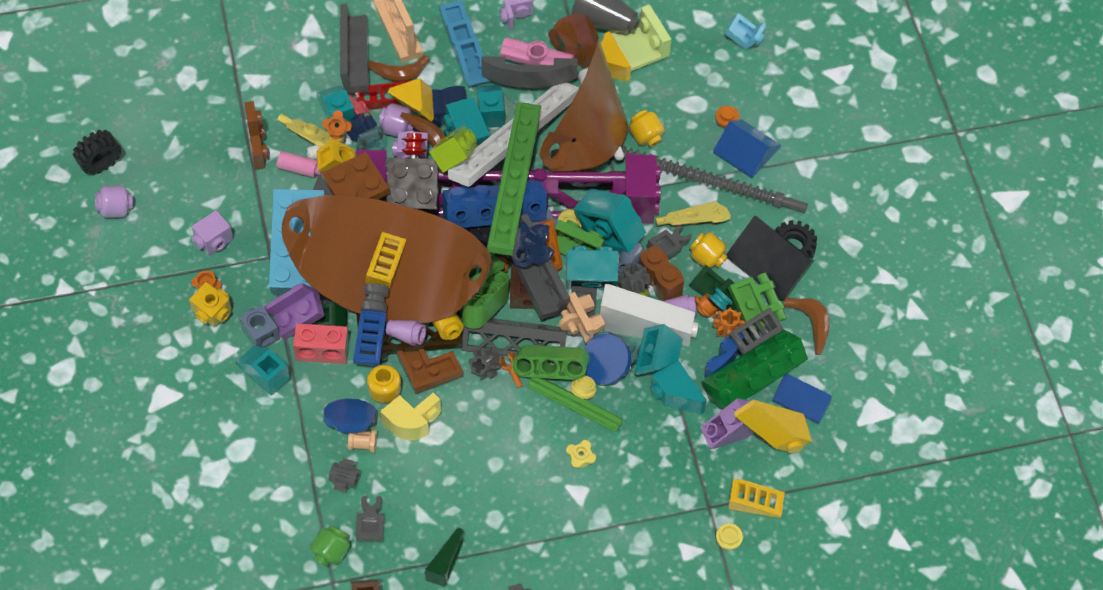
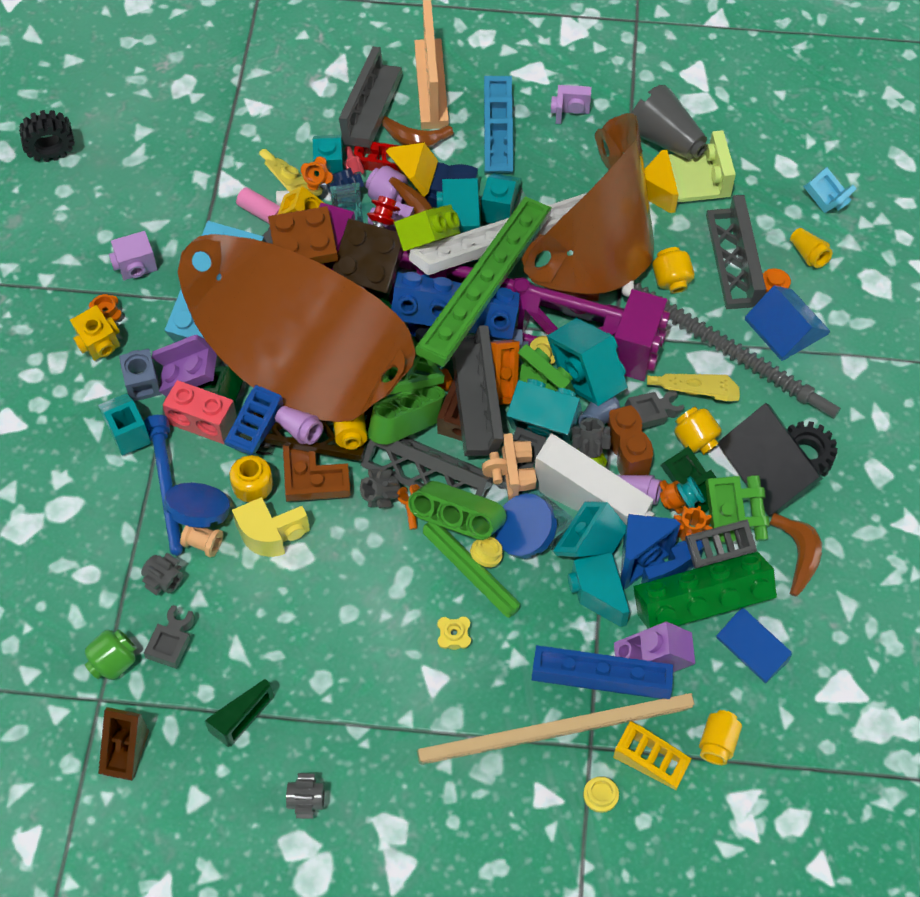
camera: 20 degrees right, 0 degrees up
lavender head [95,186,133,218] -> none
dark orange plate [244,101,268,170] -> none
dark grey wheel [361,283,389,313] -> none
yellow slope [365,232,406,290] -> none
dark grey slope [481,56,578,88] -> none
bright pink piece [500,37,575,65] -> none
dark blue plate [511,221,555,268] -> none
yellow slope [734,400,812,453] -> none
none -> blue piece [144,415,183,556]
none -> tan tile [417,693,694,765]
none -> blue fence [531,645,674,699]
none -> blue slope [620,514,680,590]
none -> yellow brick [699,710,742,766]
none -> dark grey fence [706,195,766,309]
none -> yellow cone [790,228,833,268]

